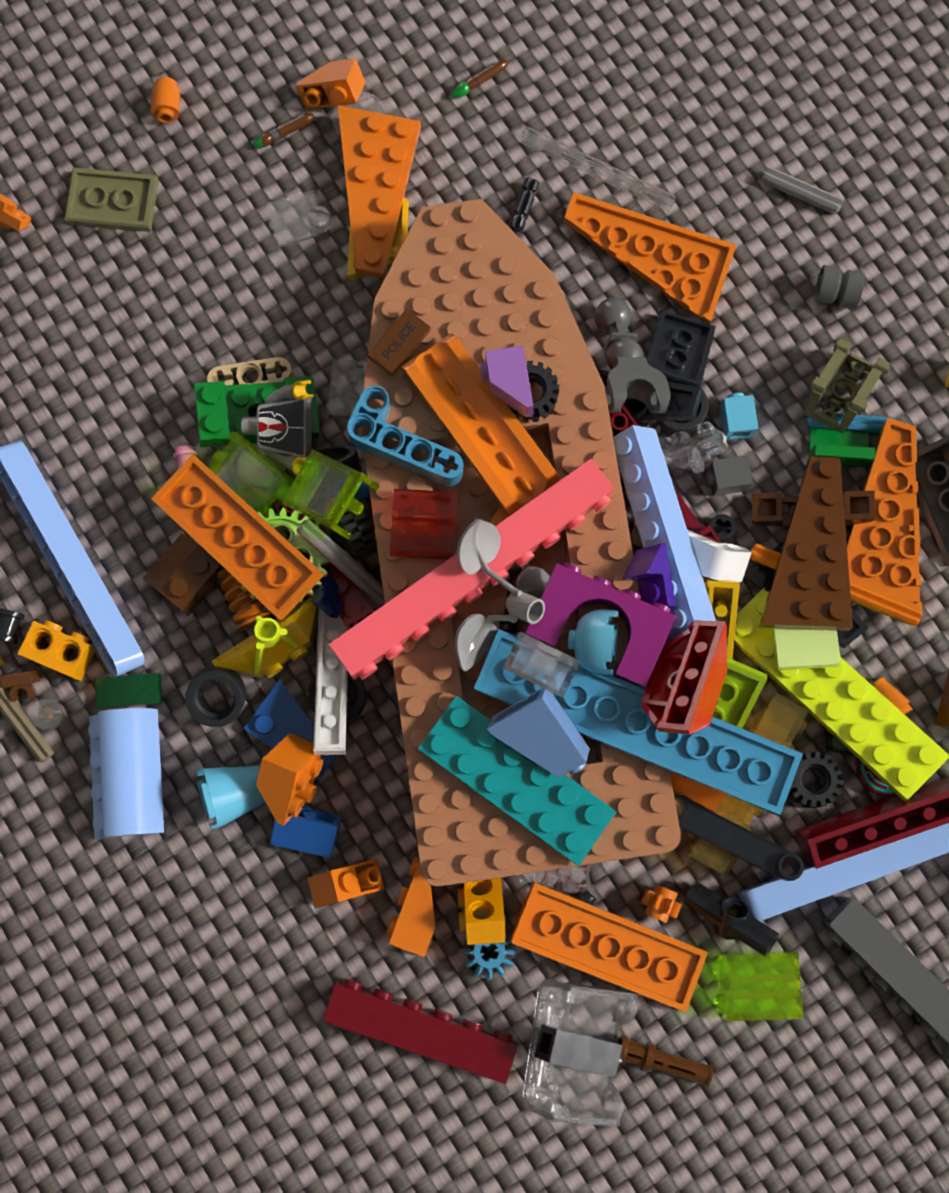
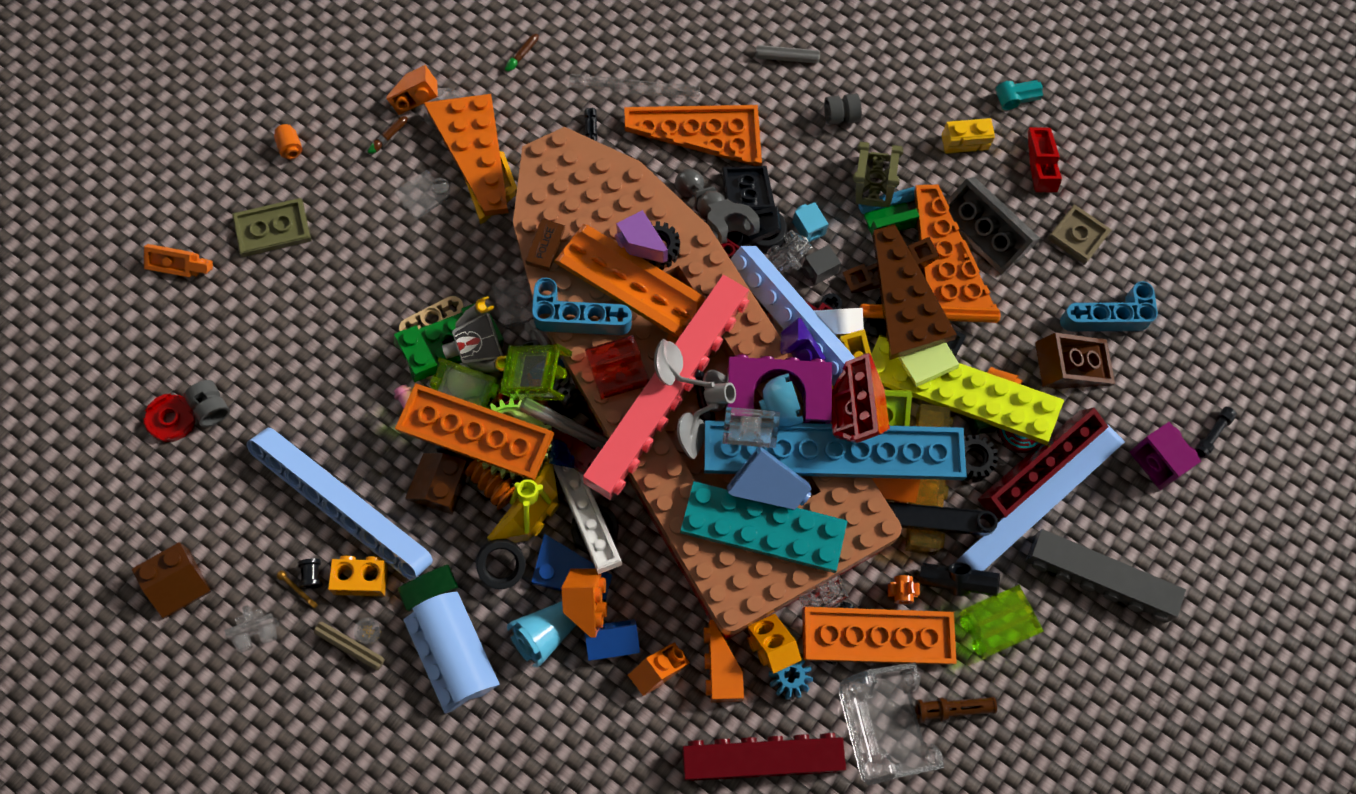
camera: 25 degrees left, 10 degrees down
reddish brown tile [0,670,41,702] -> none
brick [534,1024,623,1078] -> none

